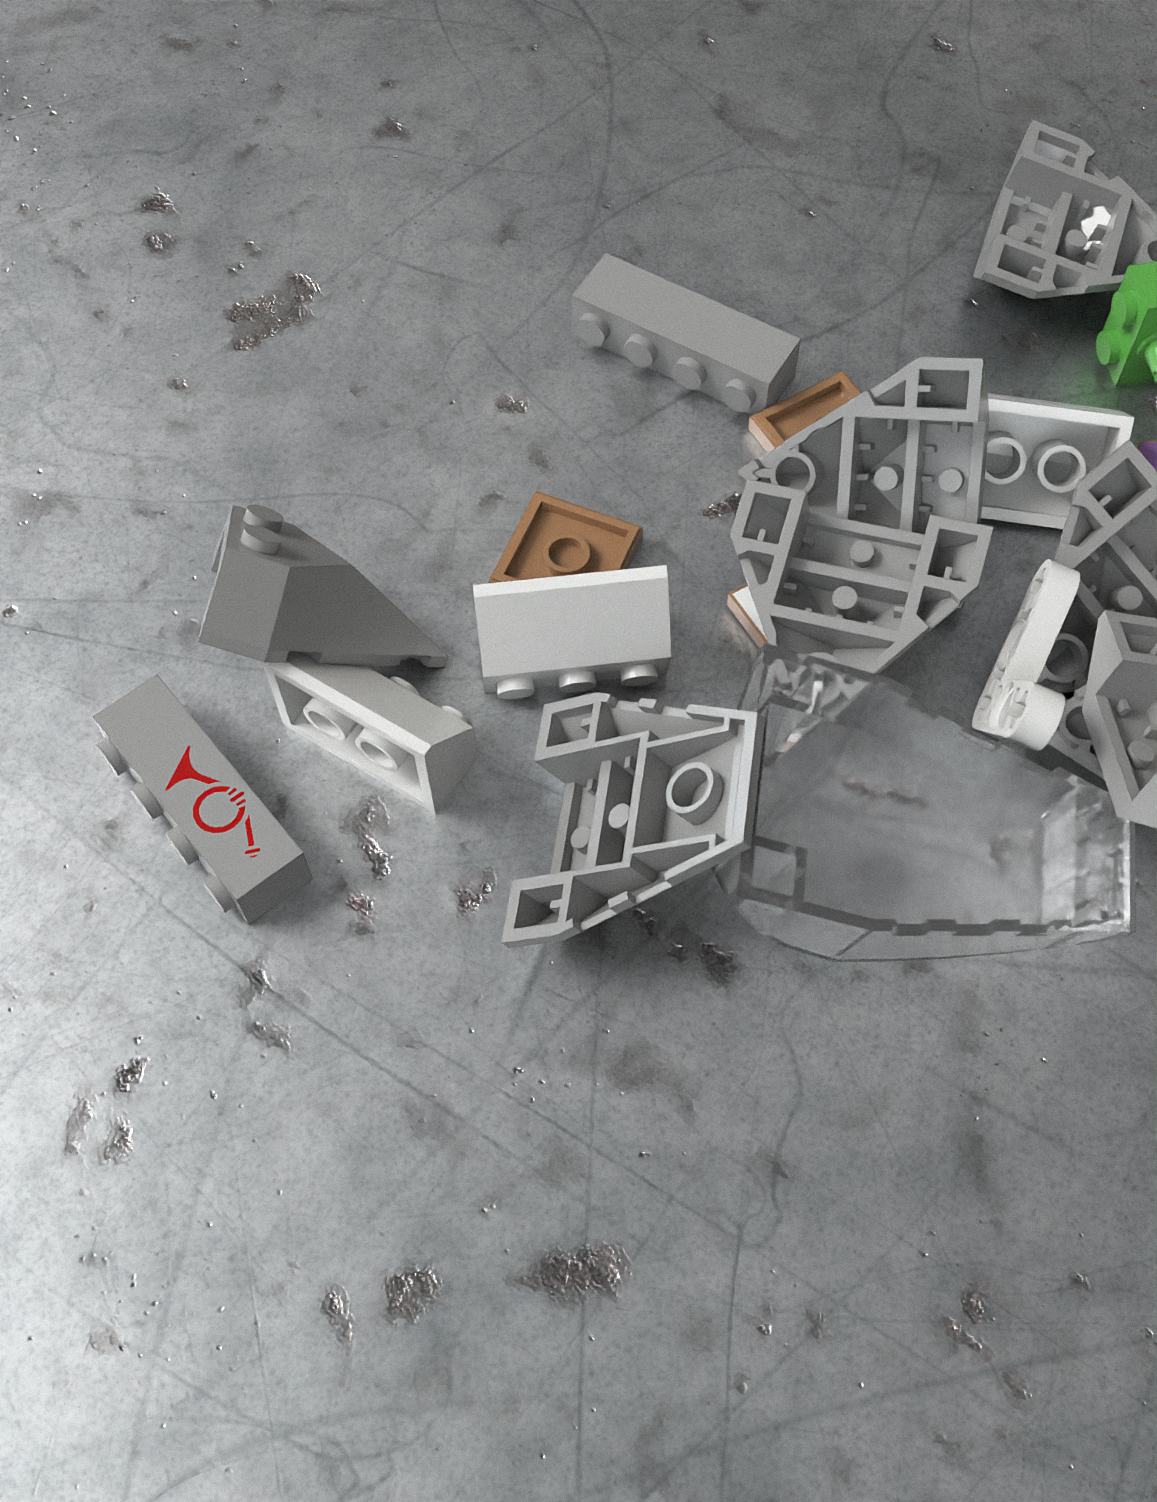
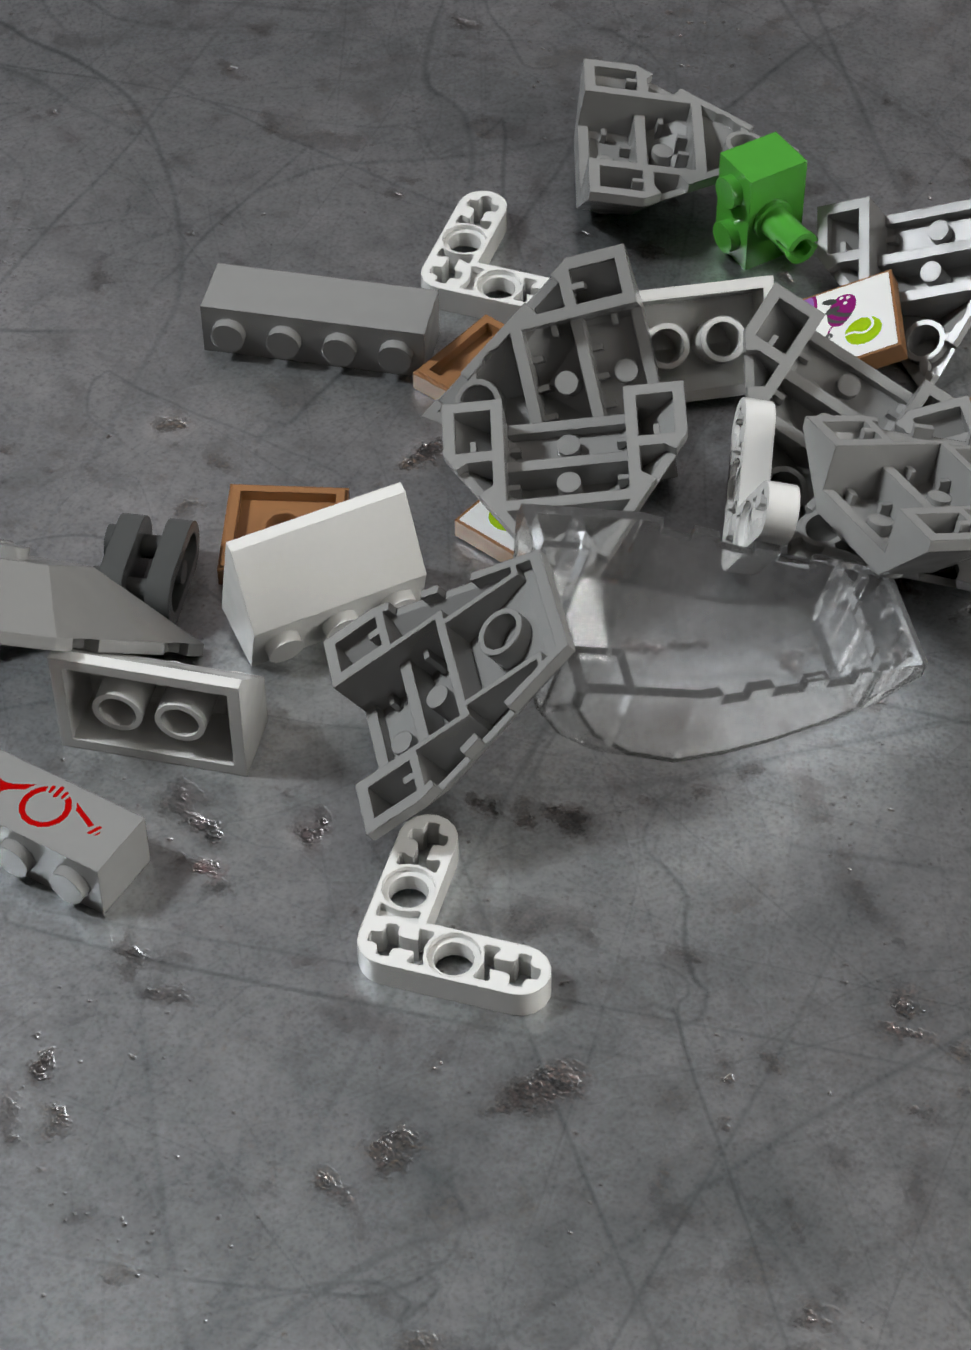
camera: 20 degrees left, 15 degrees down
none -> dark grey brick [93,513,200,624]
none -> white beam [357,814,551,1016]
none -> white beam [421,190,549,324]

